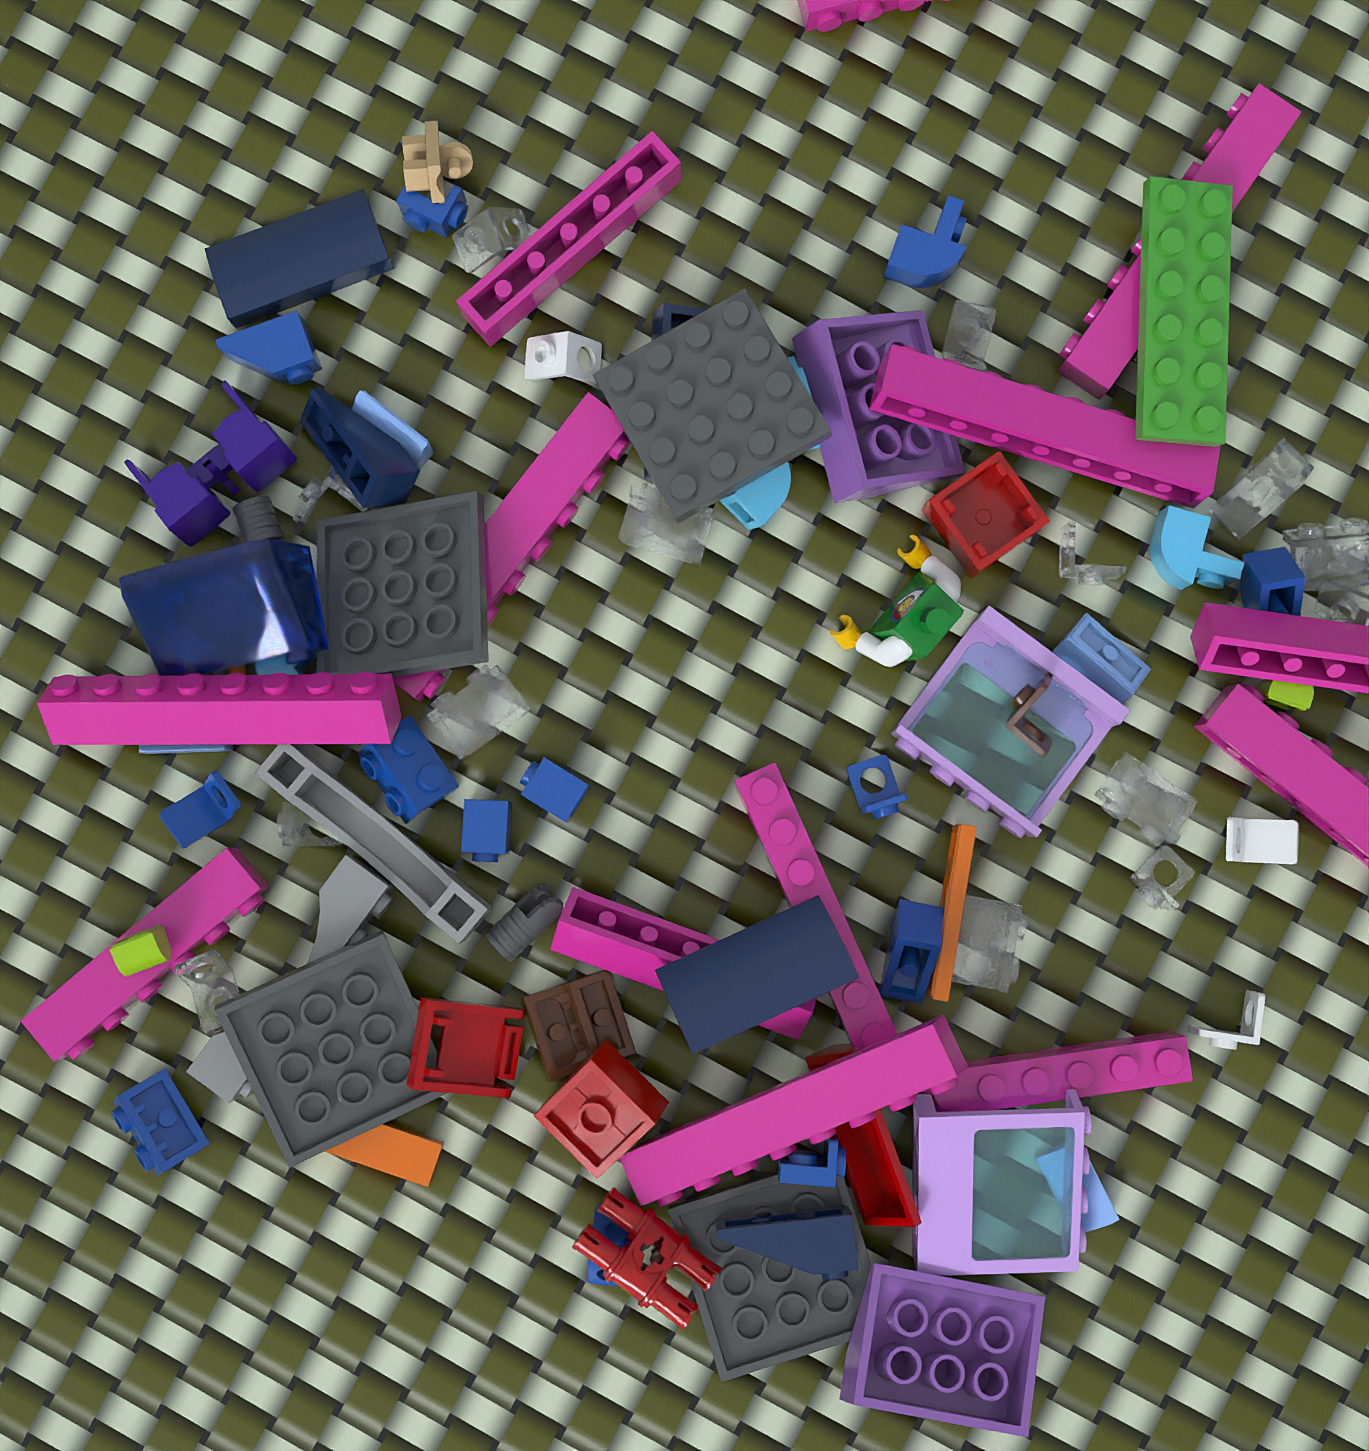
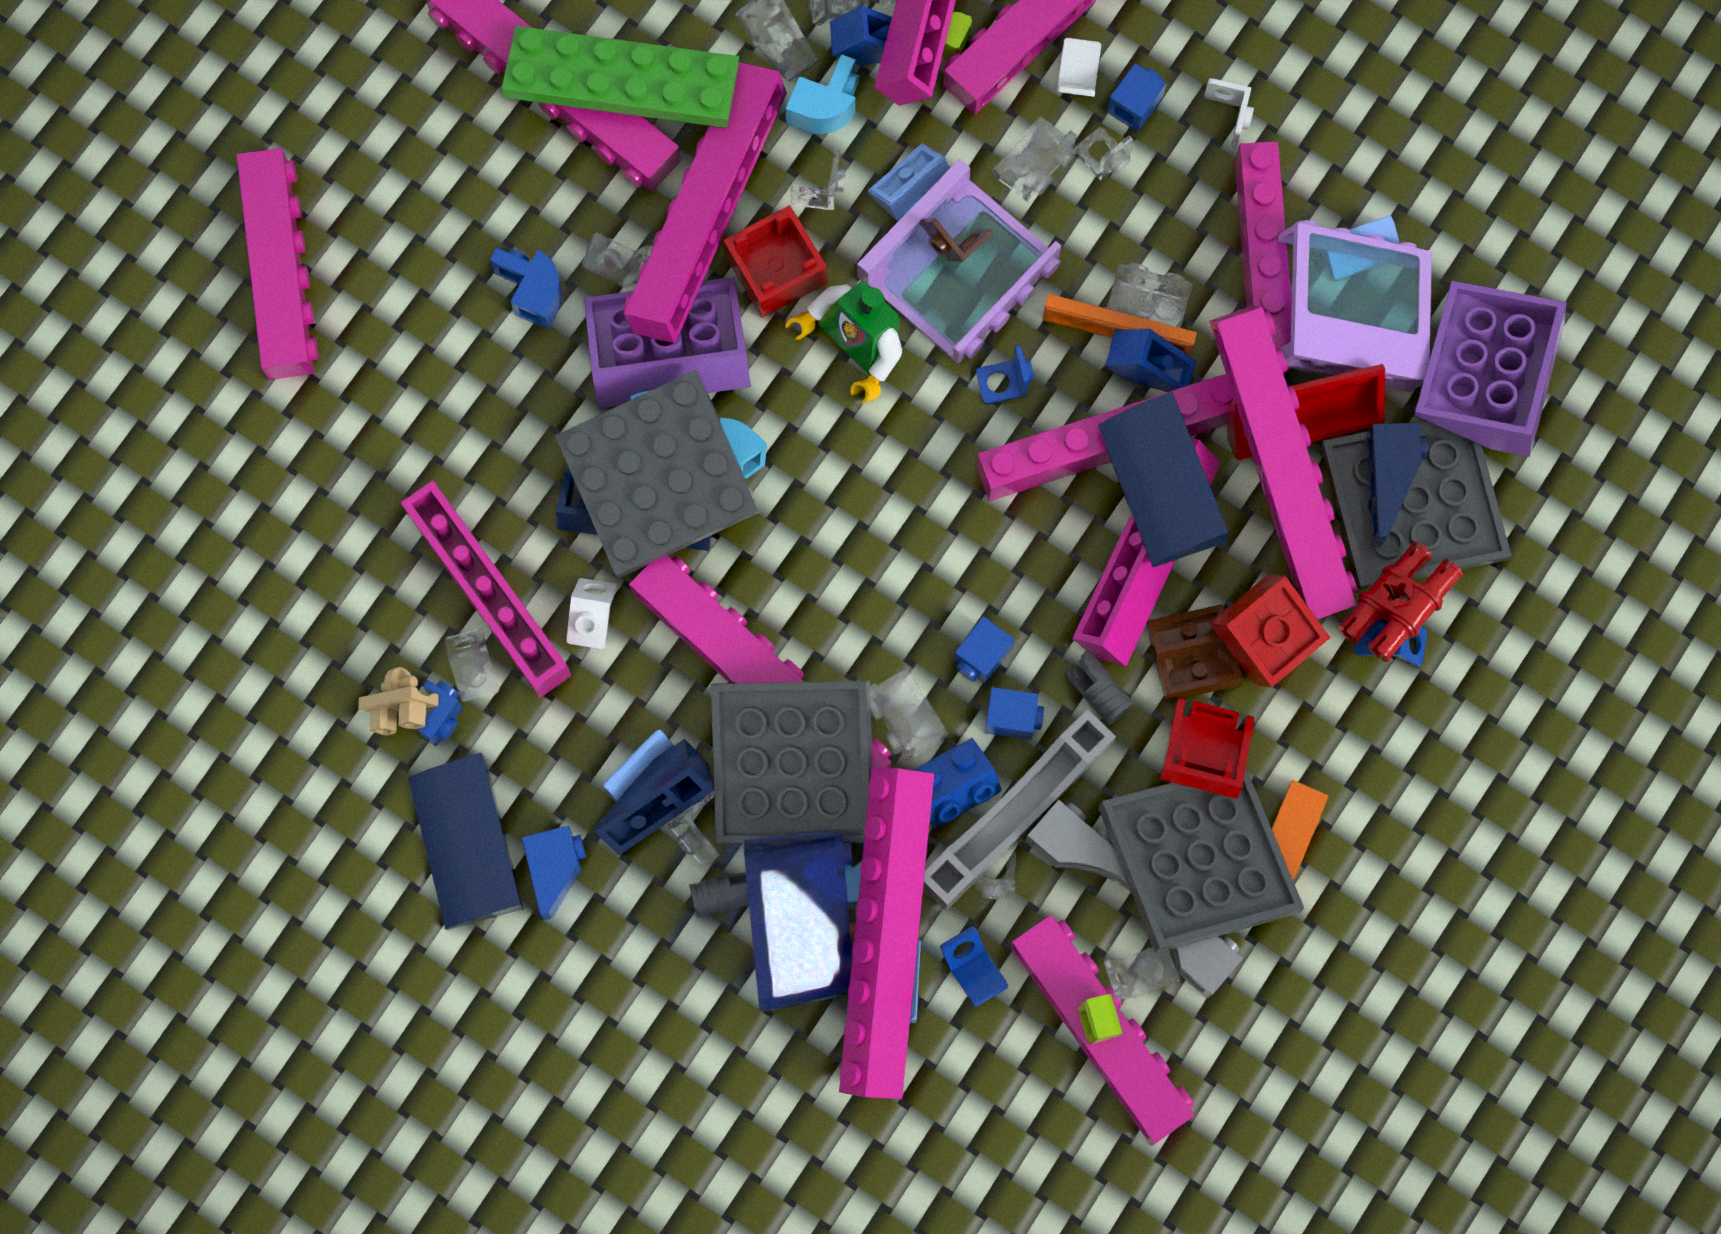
camera: 85 degrees left, 10 degrees down
blue bracket [111,1068,210,1176] -> none
dark purple piece [124,380,298,547] -> none
clear bracket [618,483,715,566] -> none
blue bracket [777,1135,846,1187] -> none
none -> blue brick [1107,63,1166,132]

